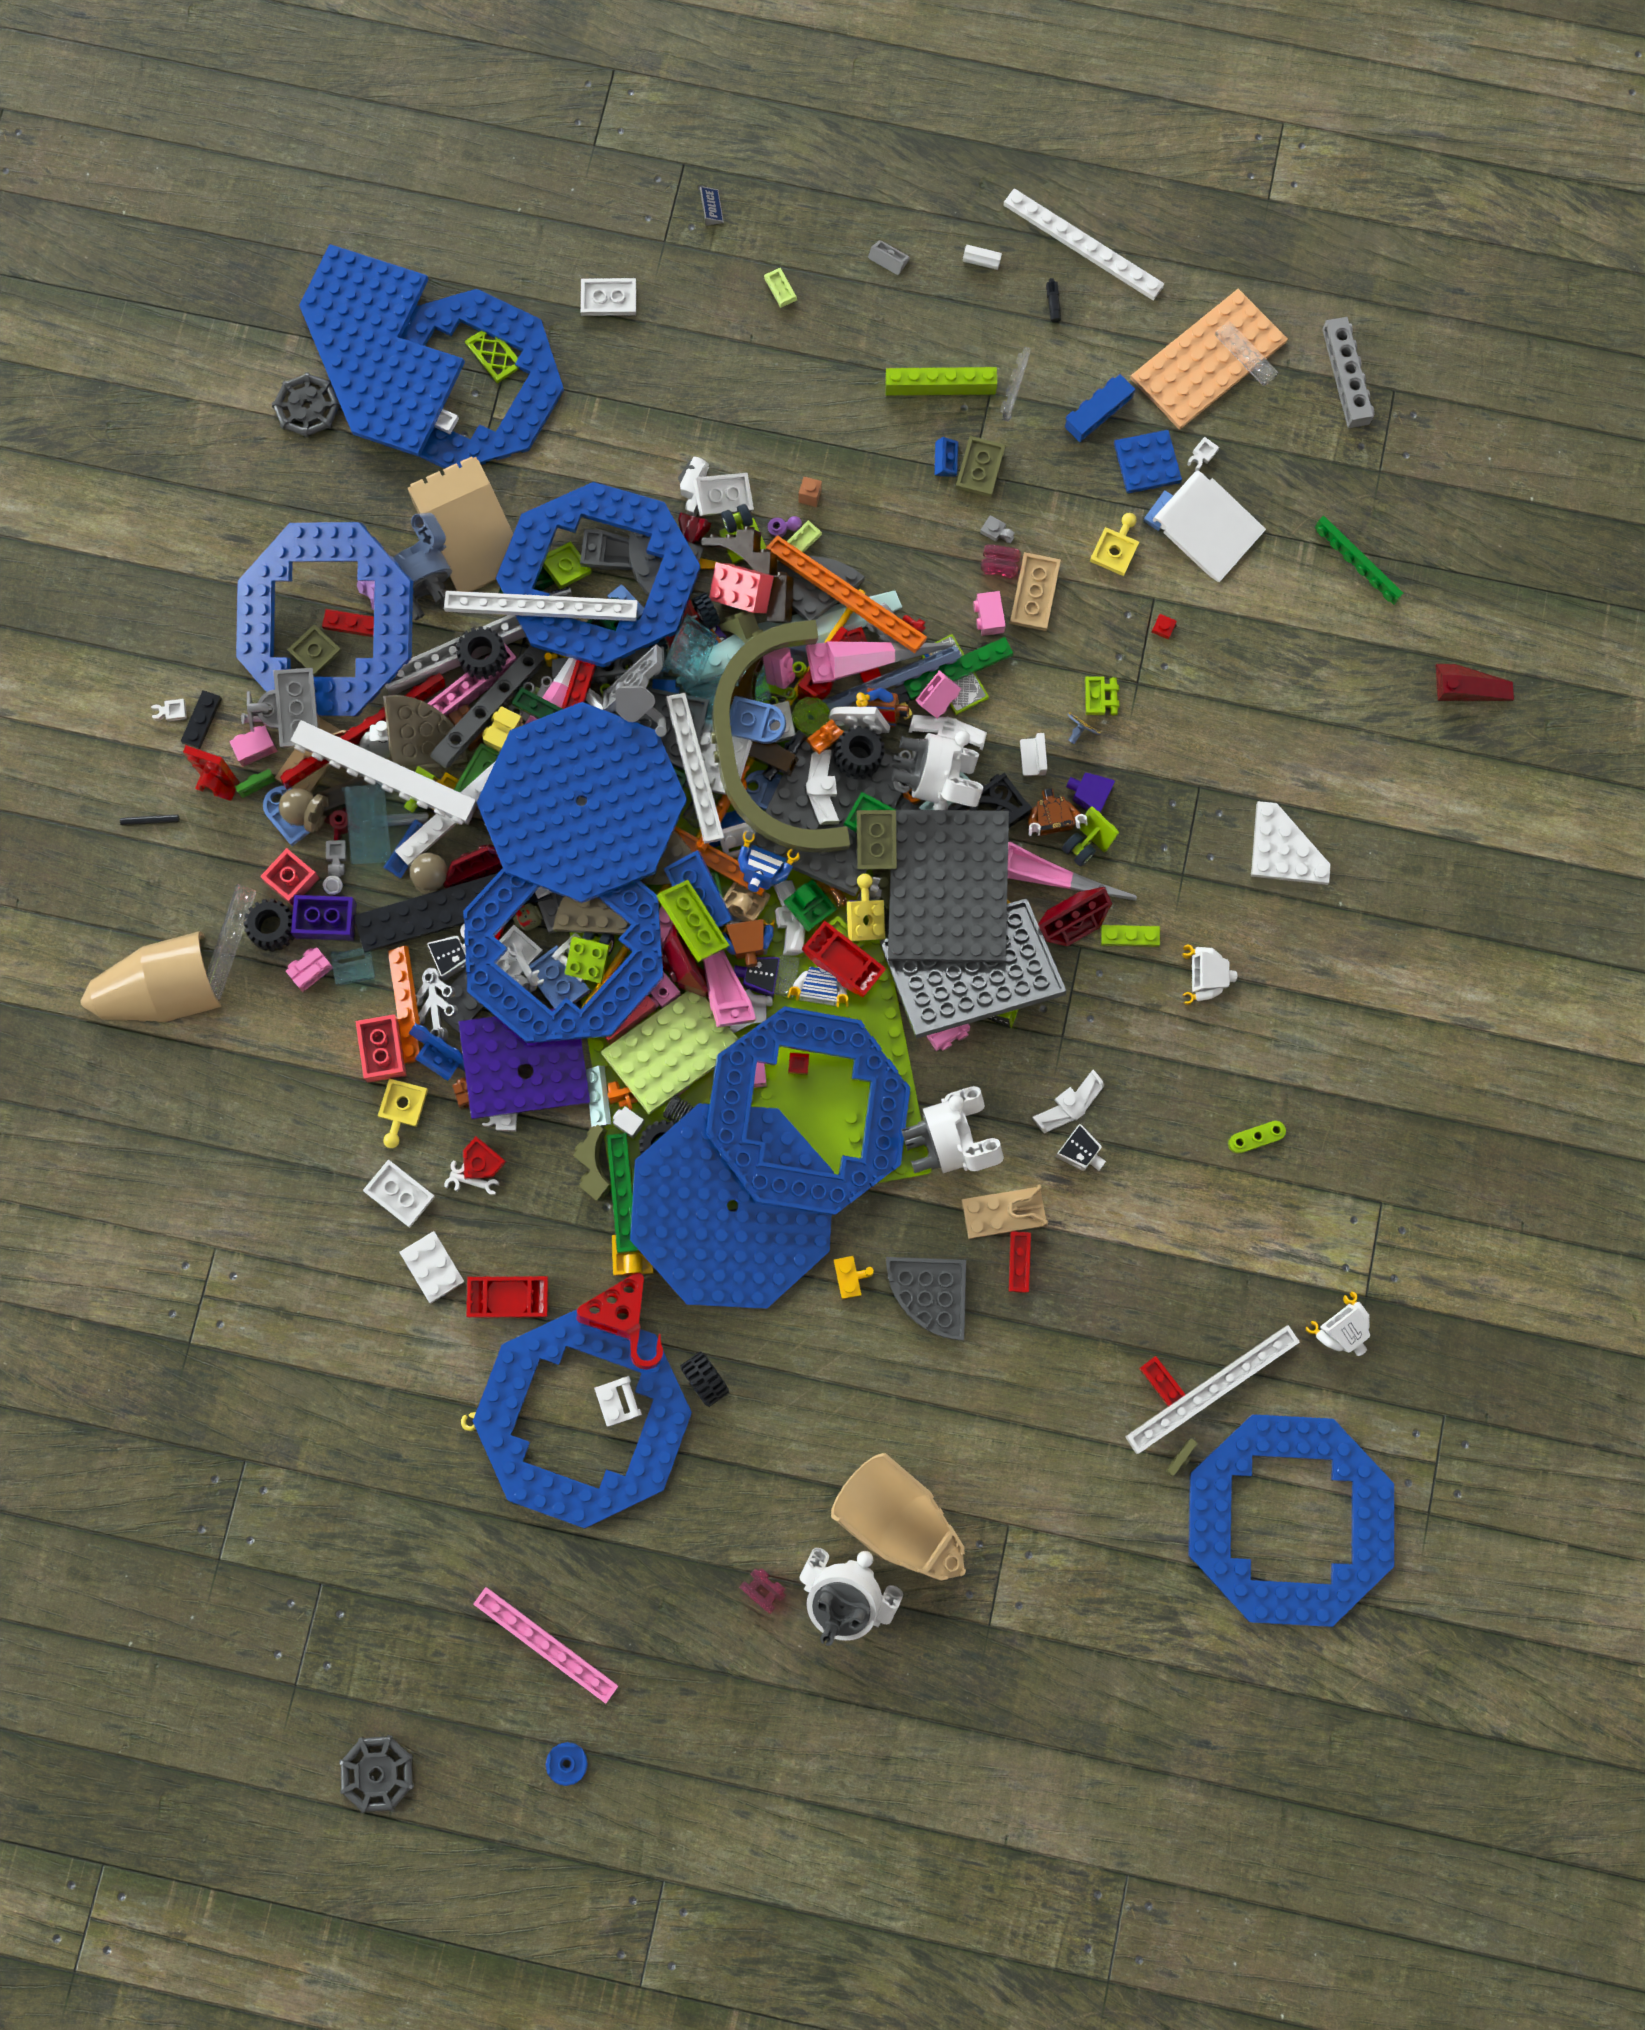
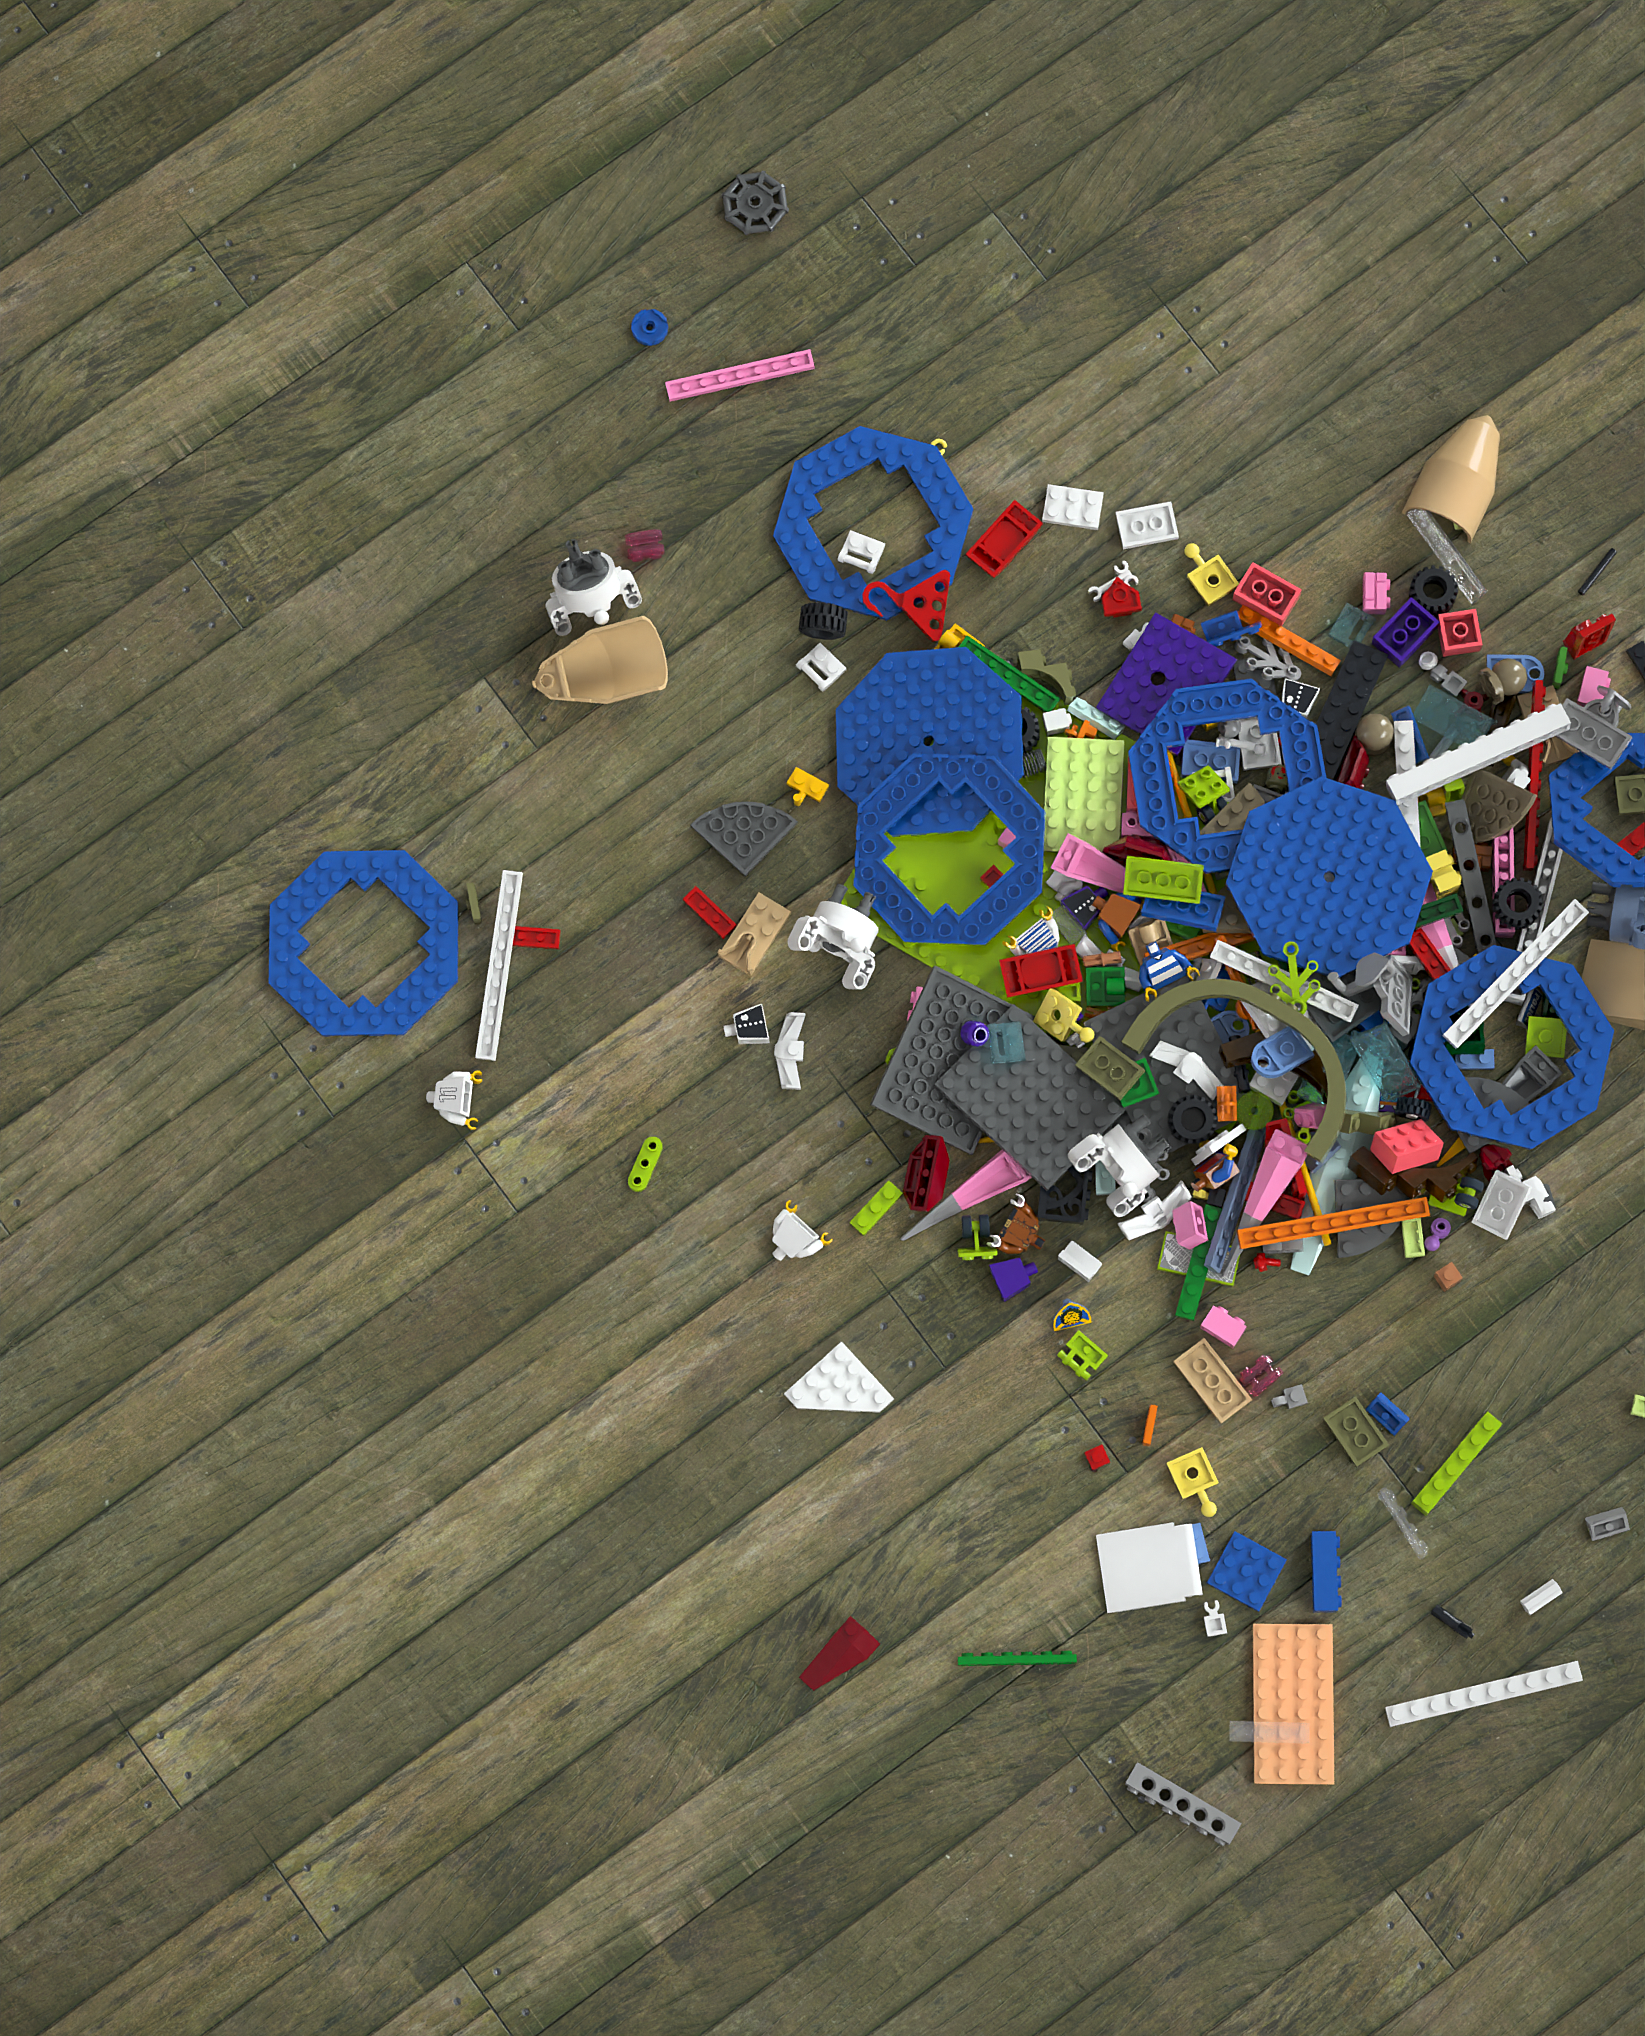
camera: 140 degrees right, 0 degrees up
none -> white plate [796,643,846,692]
none -> dark purple head [960,1021,989,1047]
none -> clear light blue plate [986,1022,1026,1064]
none -> nougat axle [1083,951,1122,967]
none -> orange tile [1142,1405,1158,1447]
none -> lime plant [1268,941,1321,1014]

